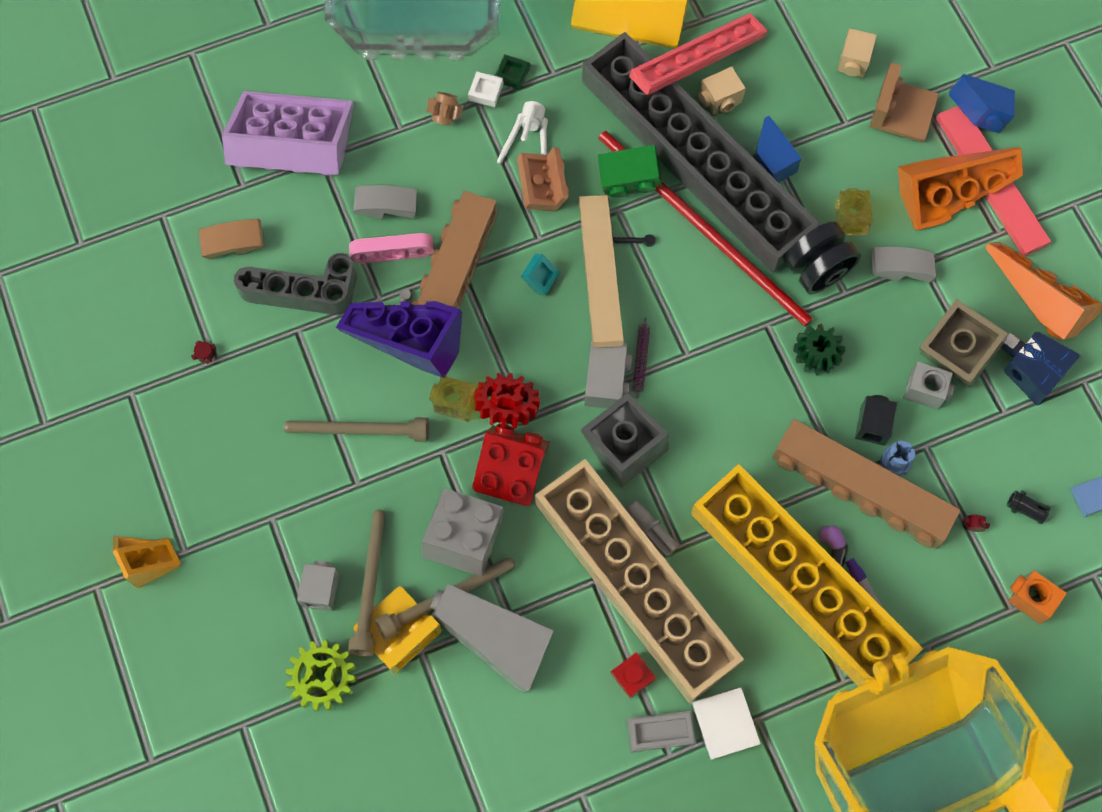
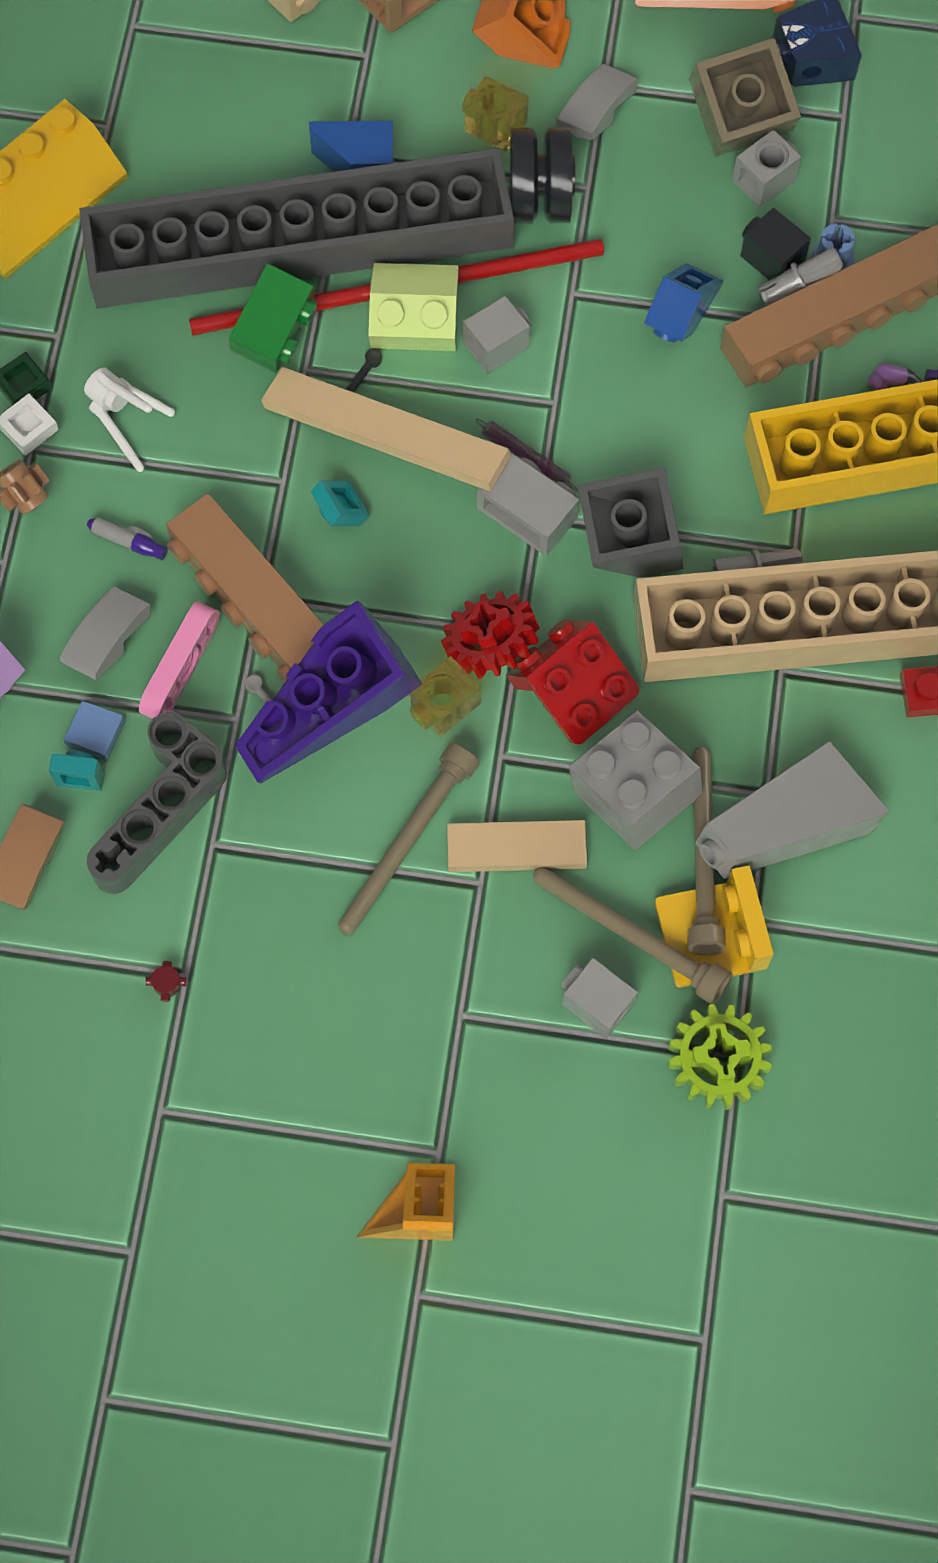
camera: 60 degrees left, 0 degrees up
nougat bracket [517,148,569,211] -> none
coral tile [629,13,768,96] -> none
tan brick [699,67,746,116] -> none
dark green gear [793,323,845,376] -> none
none -> teal plate [49,750,104,791]
none -> medium blue tile [64,701,125,760]
none -> piece [87,517,168,560]
none -> yellowish green slope [368,263,459,351]
none -> tan tile [447,820,587,872]
none -> light grey brick [463,296,531,374]
none -> blue slope [644,263,723,342]
none -> light grey axle [758,248,843,306]

